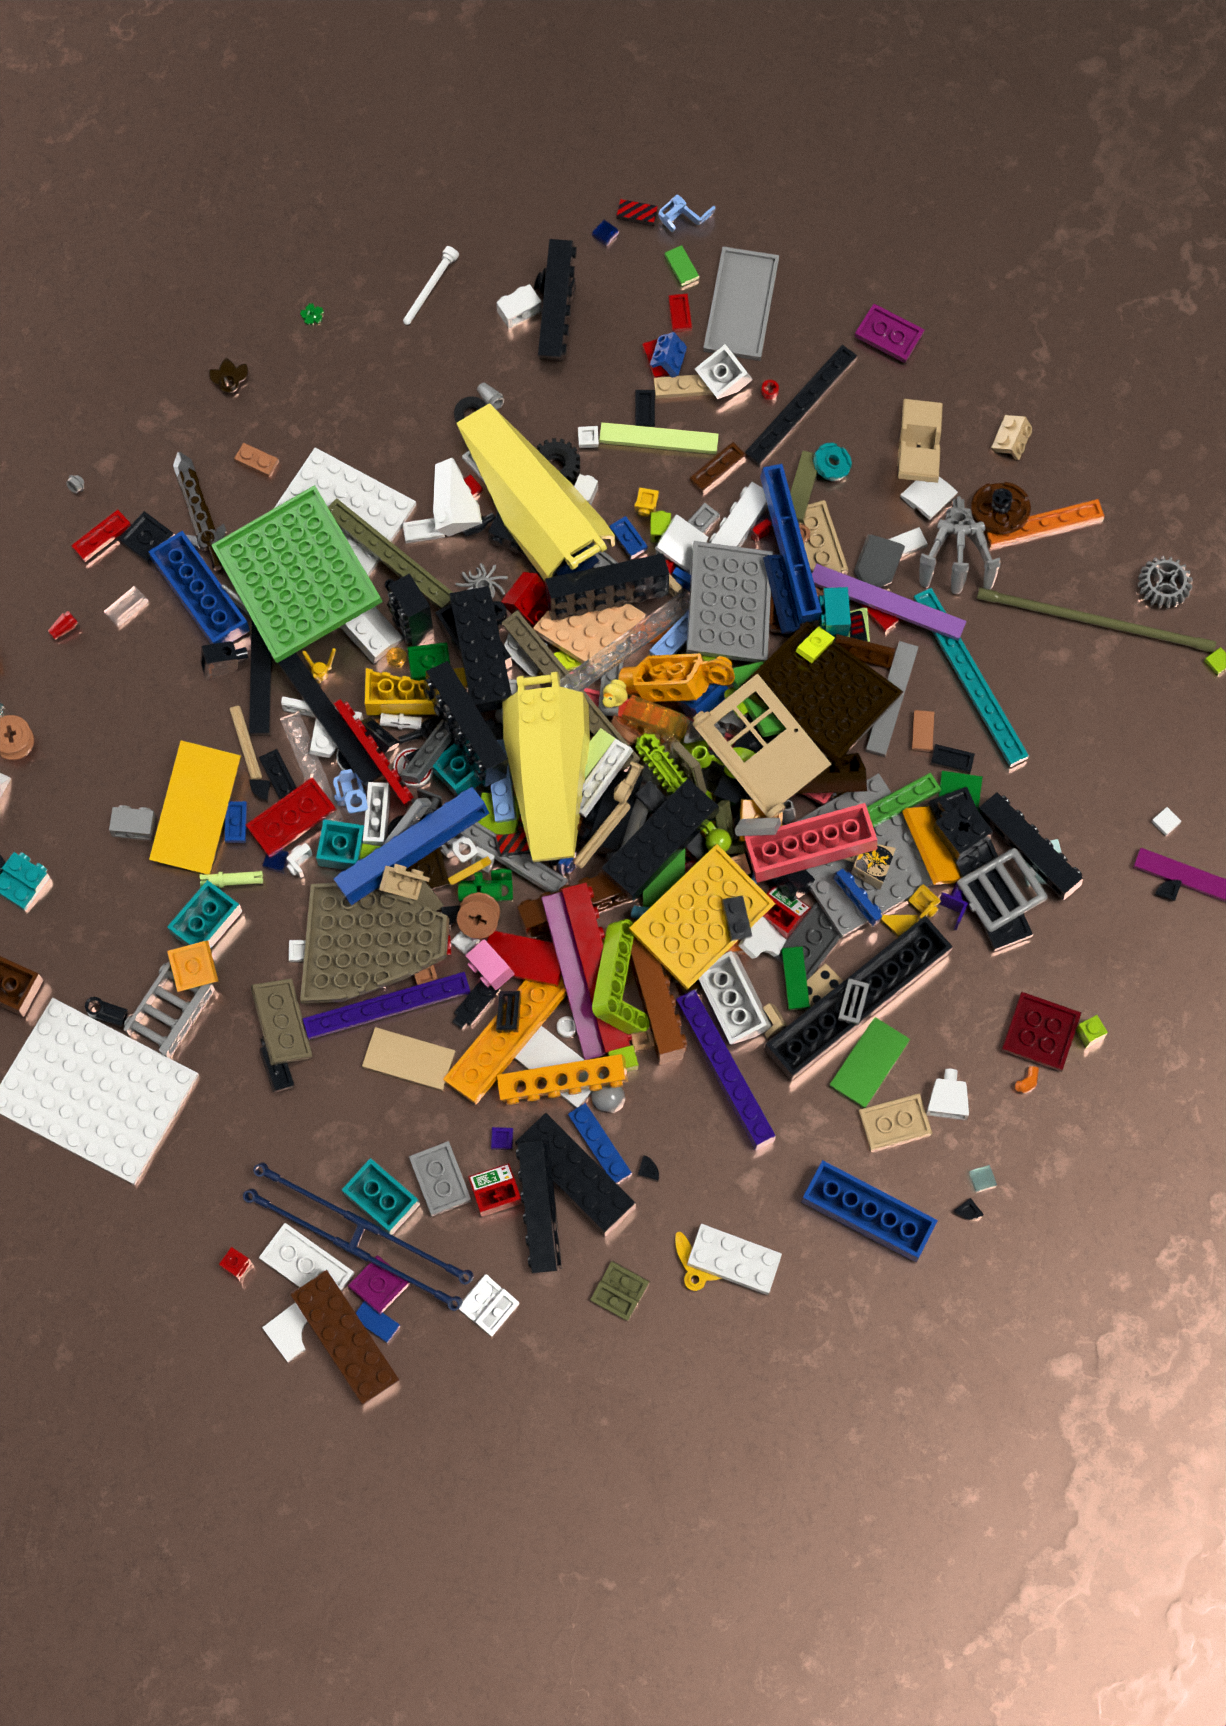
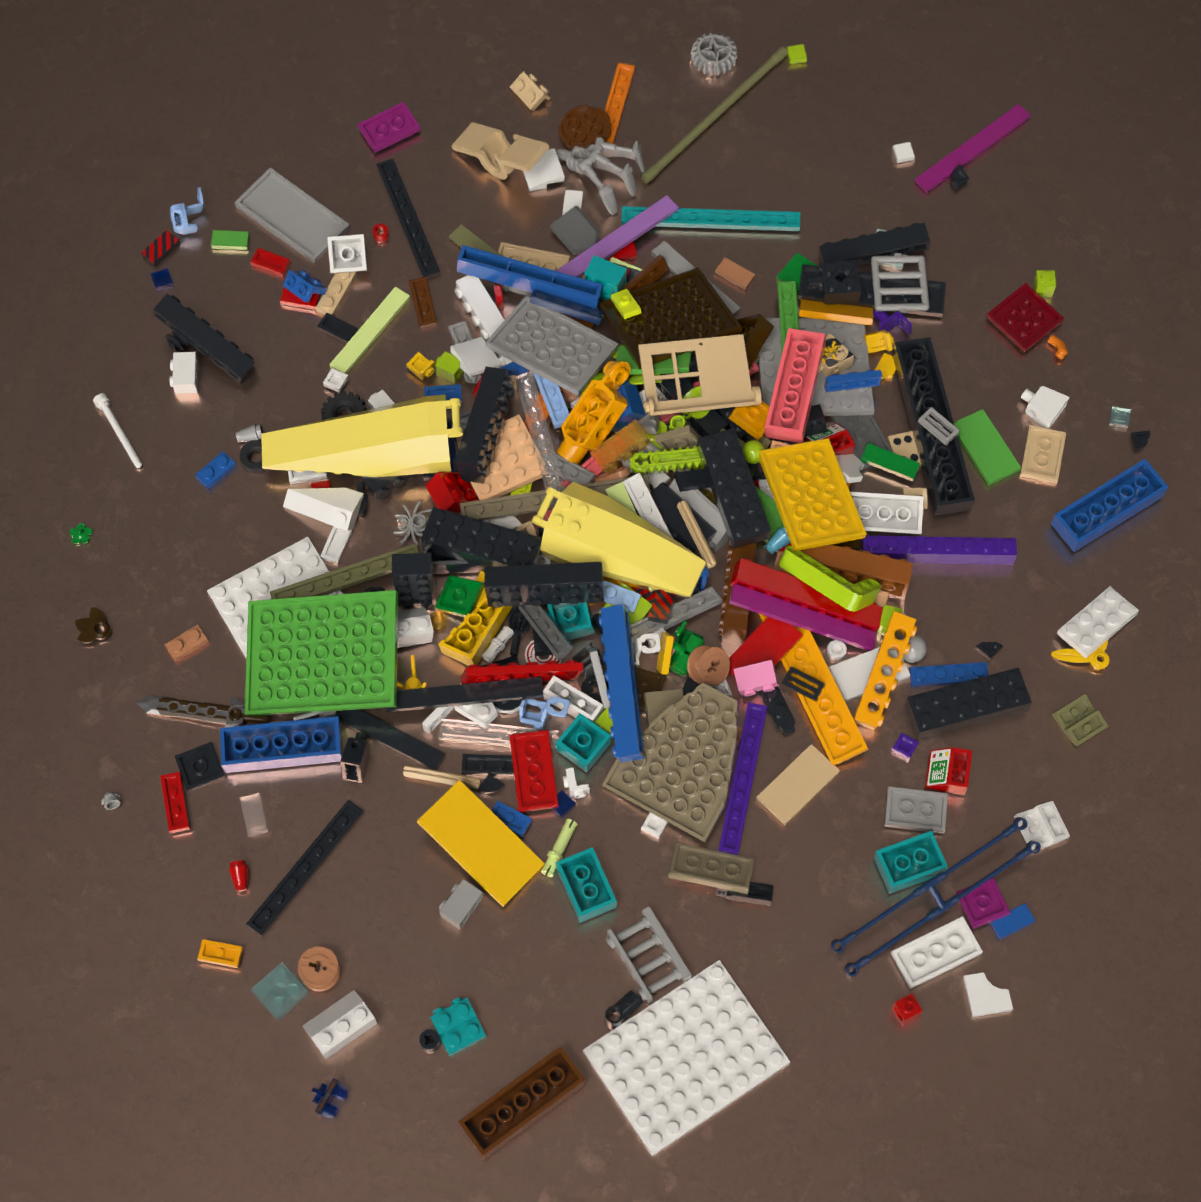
camera: 60 degrees left, 5 degrees down
light orange plate [167,941,218,992] -> none
reddish brown brick [290,1270,399,1405] -> none
tan bracket [379,864,430,900] -> none
black brick [516,1140,563,1273] -> none
light yellow animal [602,679,628,708] -> none
tan piece [614,761,644,804] -> none
black plate [721,895,752,941] -> none
light grey tile [735,818,781,836] -> none
teal tile [813,443,852,481] -> none
black tile [930,744,975,774] -> none
black wheel [991,488,1012,514] -> none
none -> blue plate [195,451,236,490]
none -> black tile [246,800,364,937]

